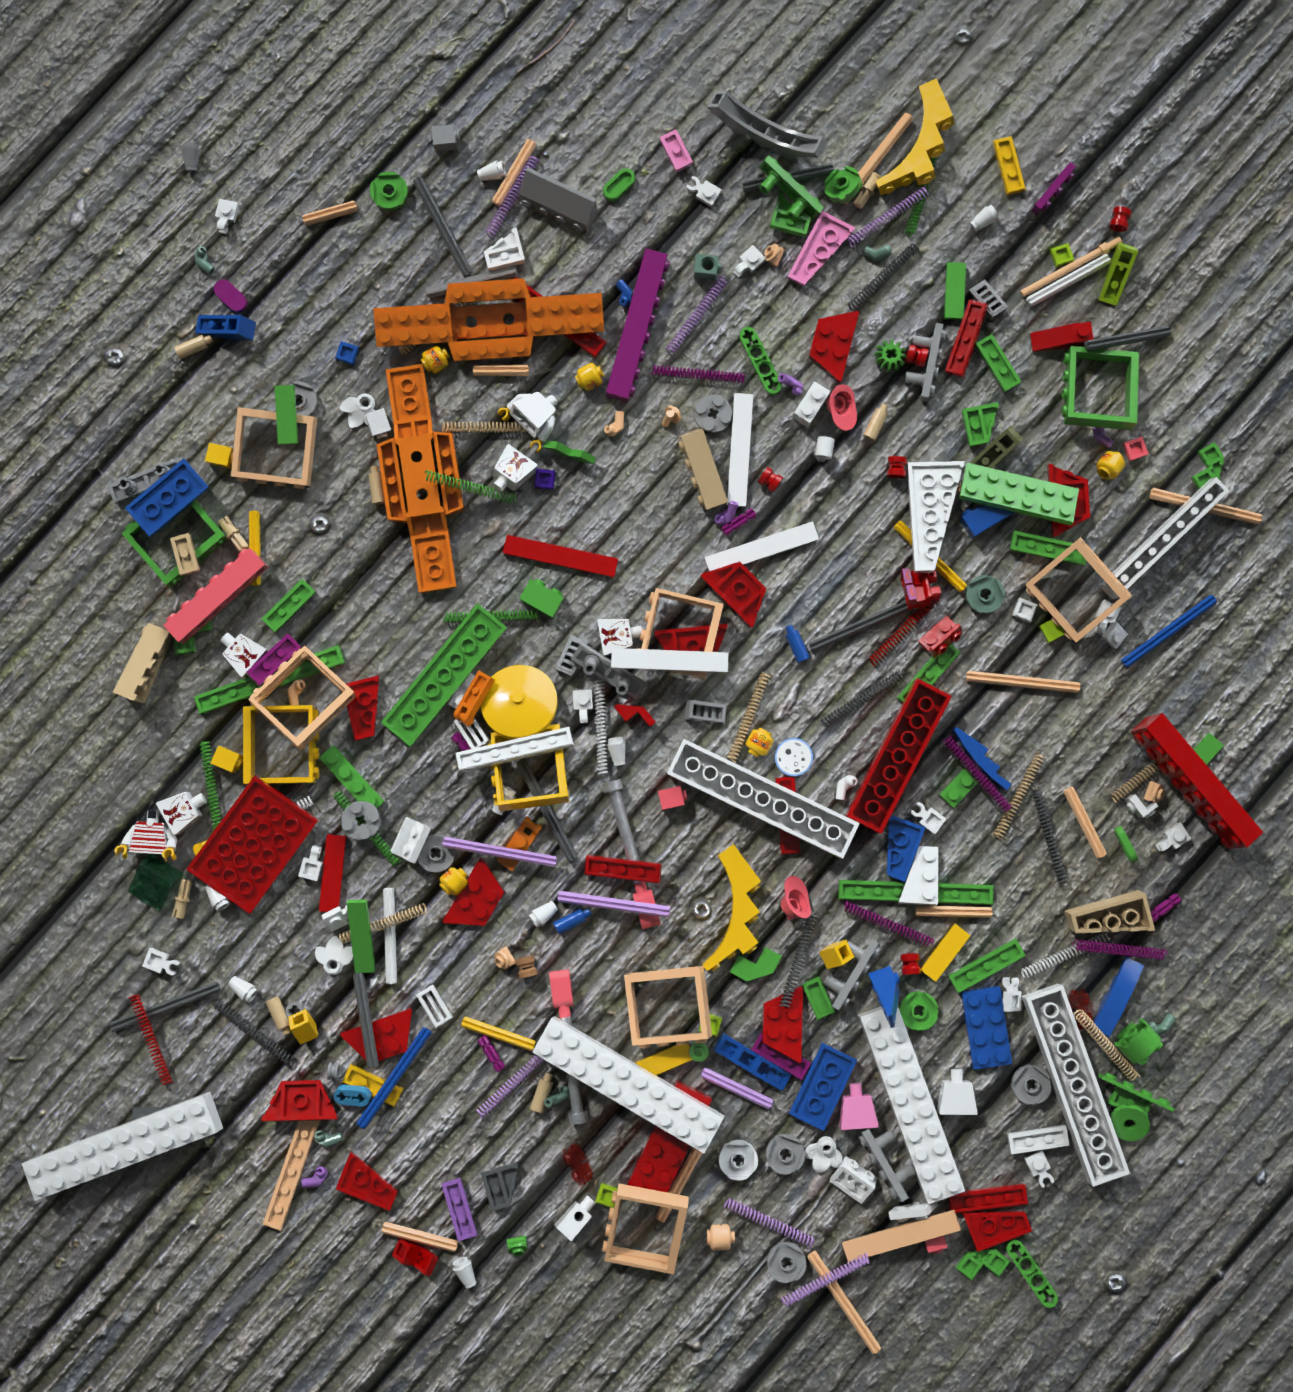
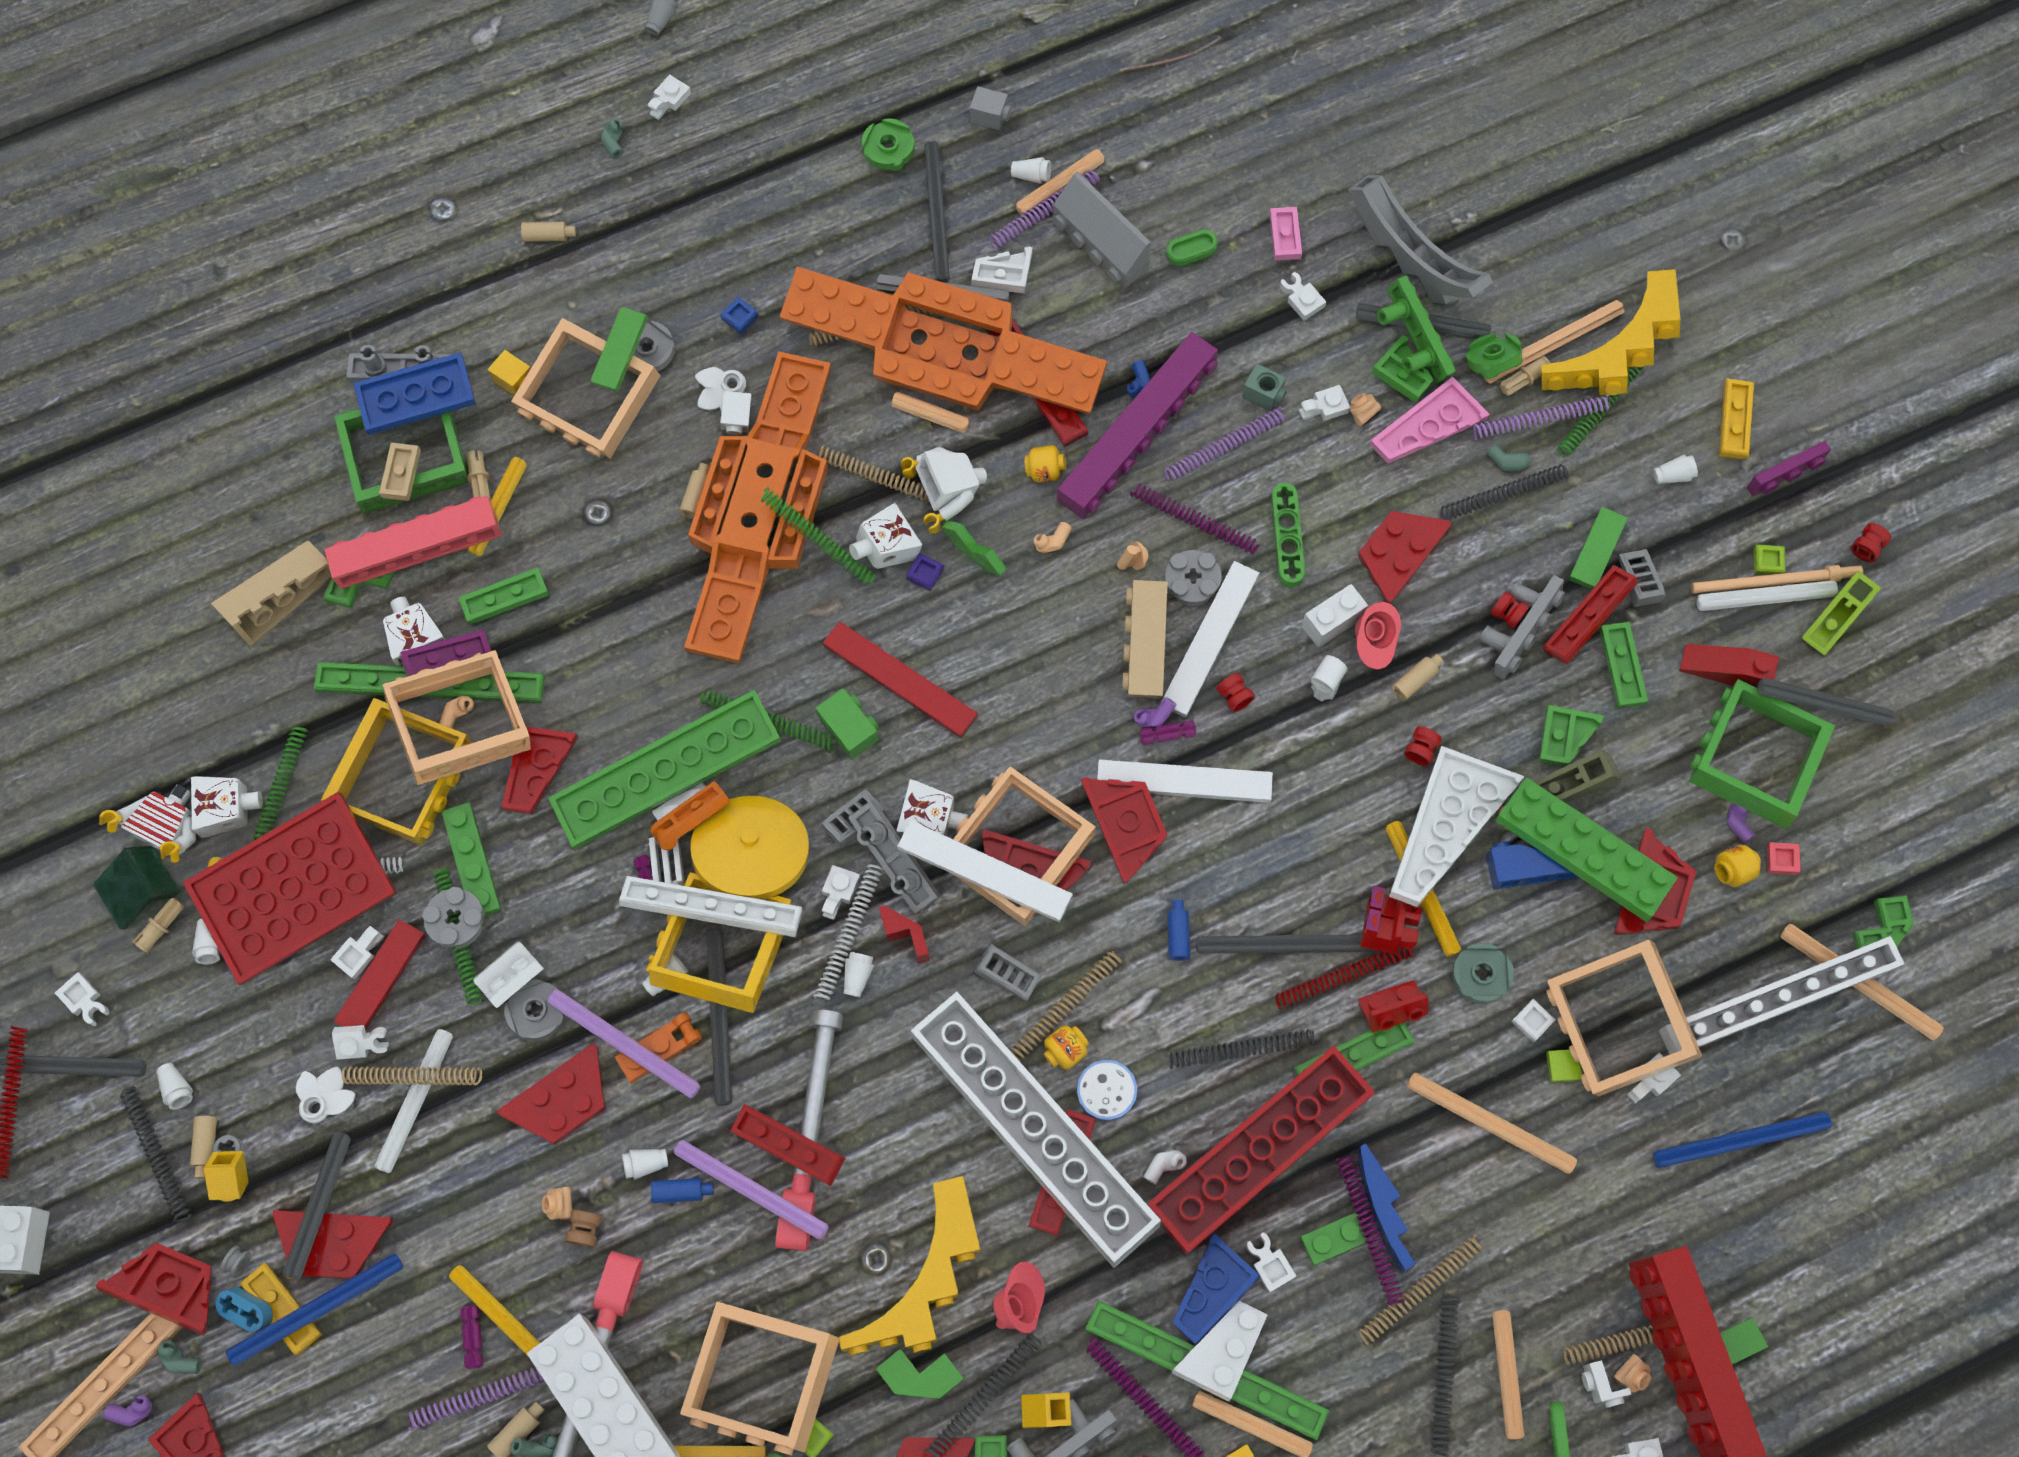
camera: 25 degrees right, 15 degrees down
blue slope [195,315,256,341] -> none
yellow brick [211,746,243,773] -> none
magenta tile [214,280,247,313] -> none
light nougat axle [302,201,358,226] -> none
bright green tile [346,899,376,973] -> none
white tile [416,985,453,1028] -> none
yellow head [421,345,450,374] -> none
yellow head [439,867,468,896] -> none
coral brick [658,786,687,810] -> none
medium lavender arm [778,373,804,395] -> none
bright green gear [874,339,907,372] -> none
bright green plate [1009,531,1086,566] -> none
white plate [1102,621,1128,649] -> none

